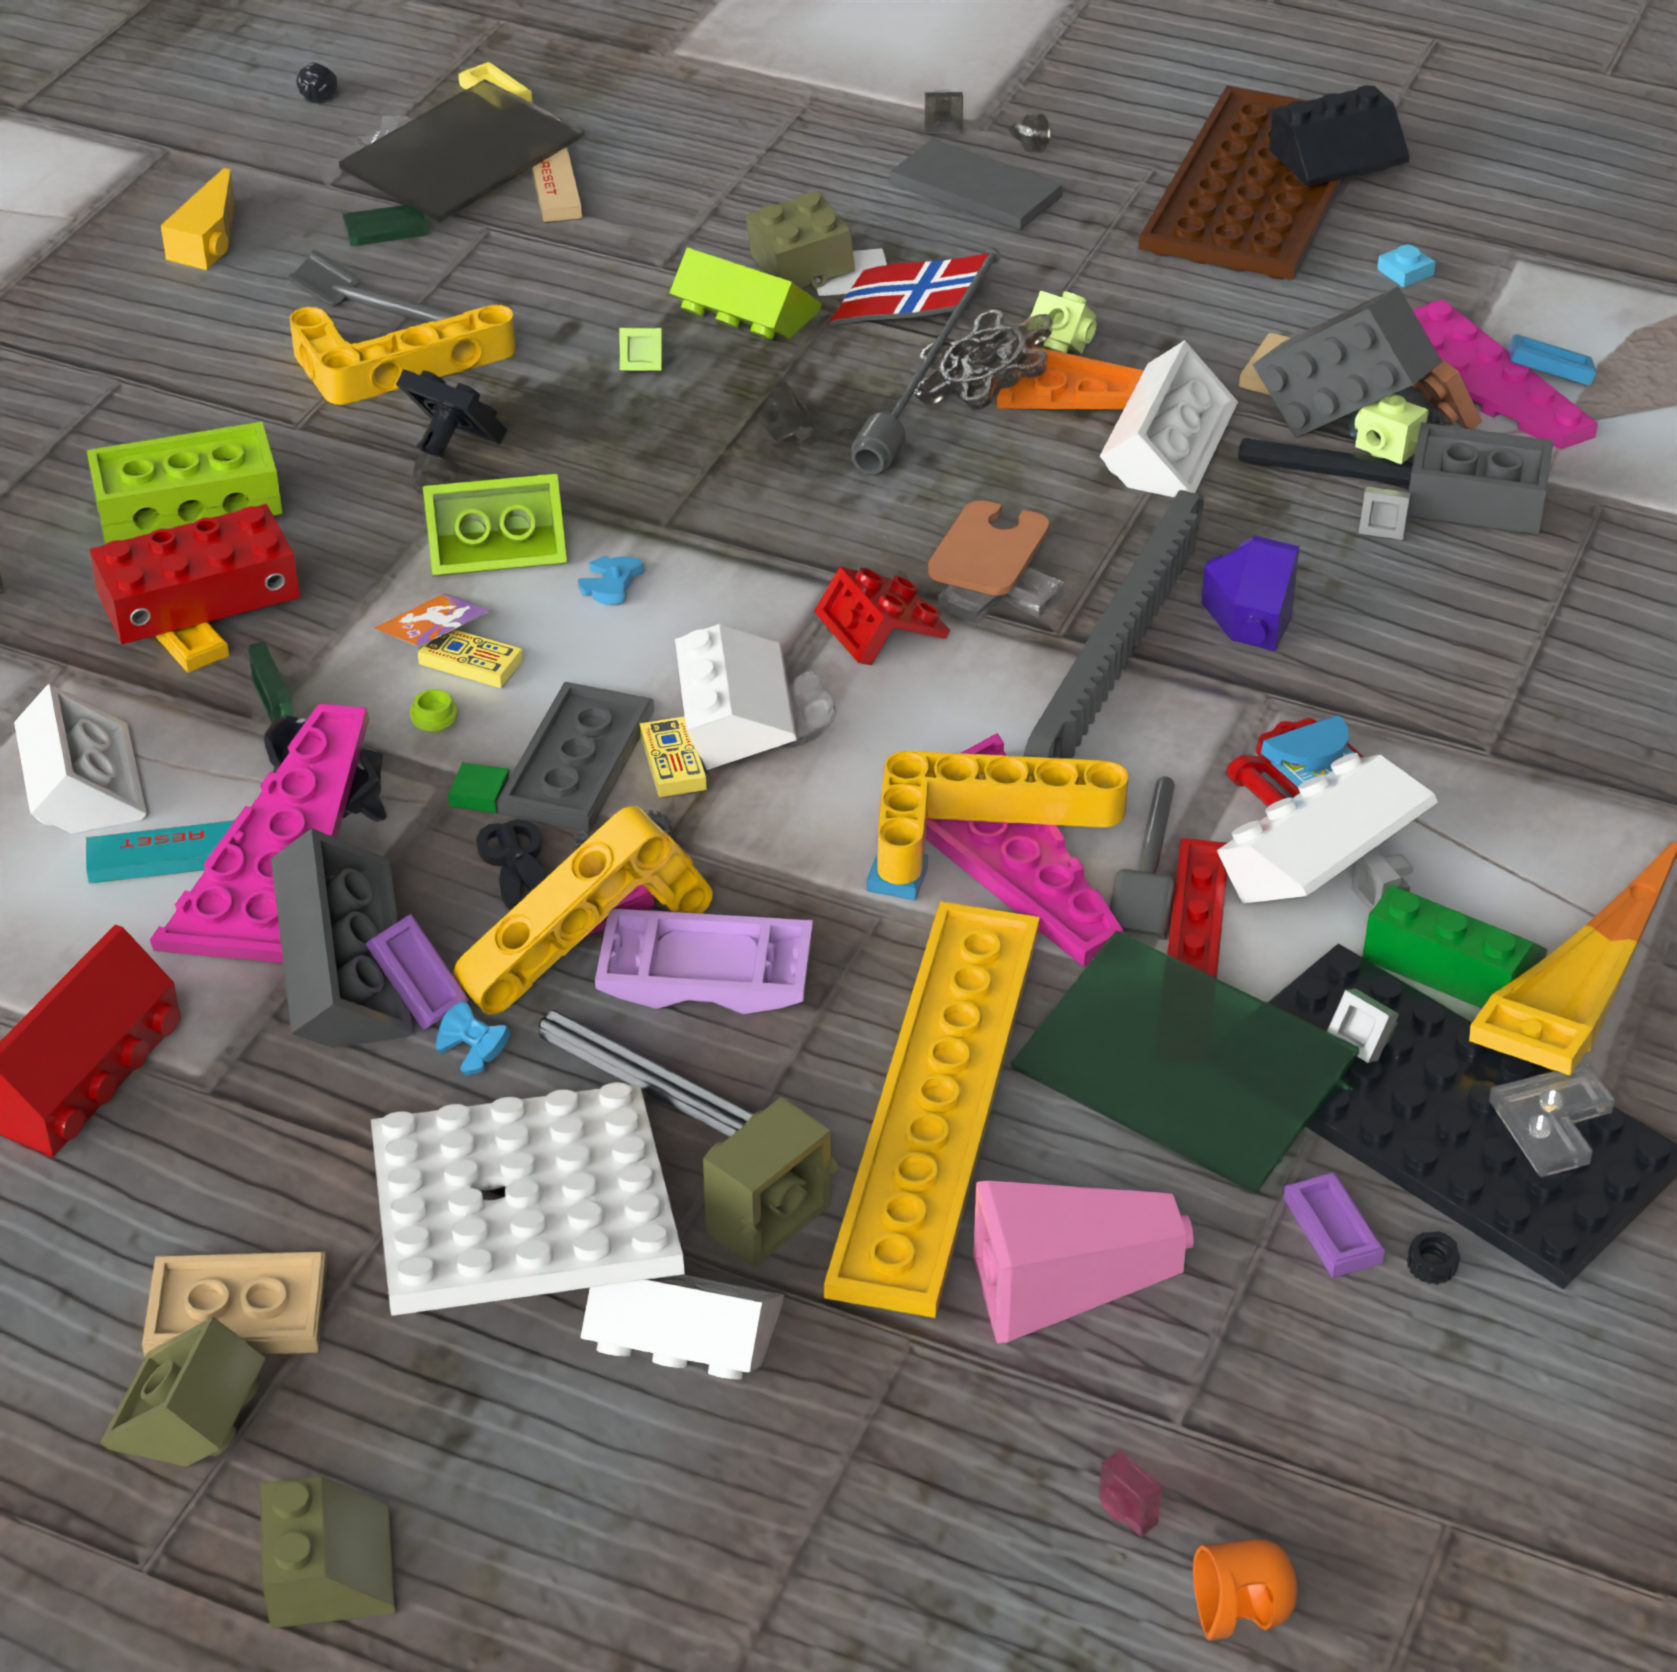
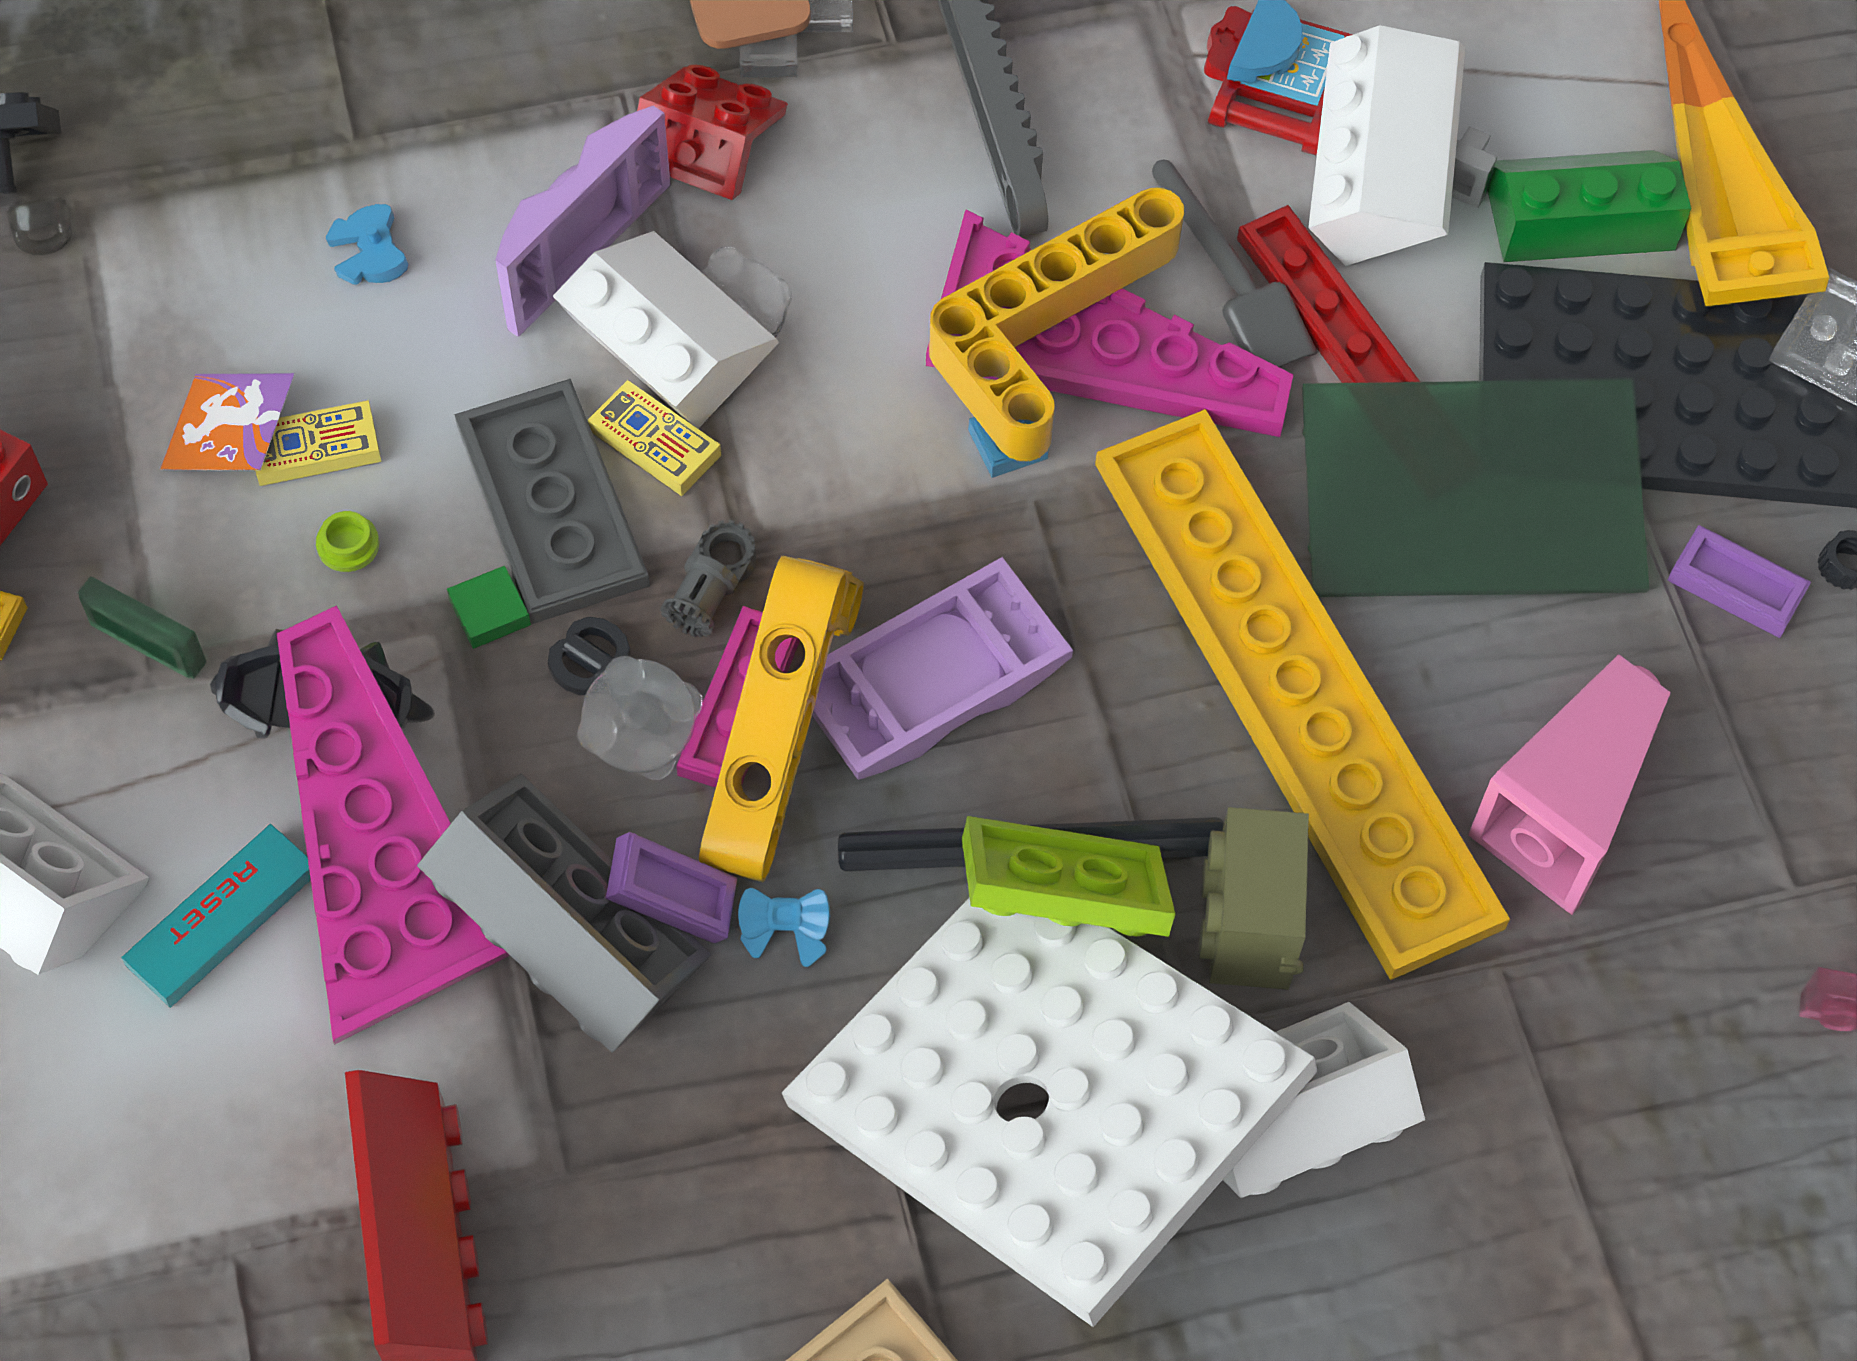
camera: 40 degrees left, 20 degrees up
lime slope [423,474,567,576] -> none
tile [1325,988,1399,1063] -> none
none -> lavender slope [495,106,671,337]
none -> clear piece [577,656,703,780]
none -> lime plate [962,816,1175,937]

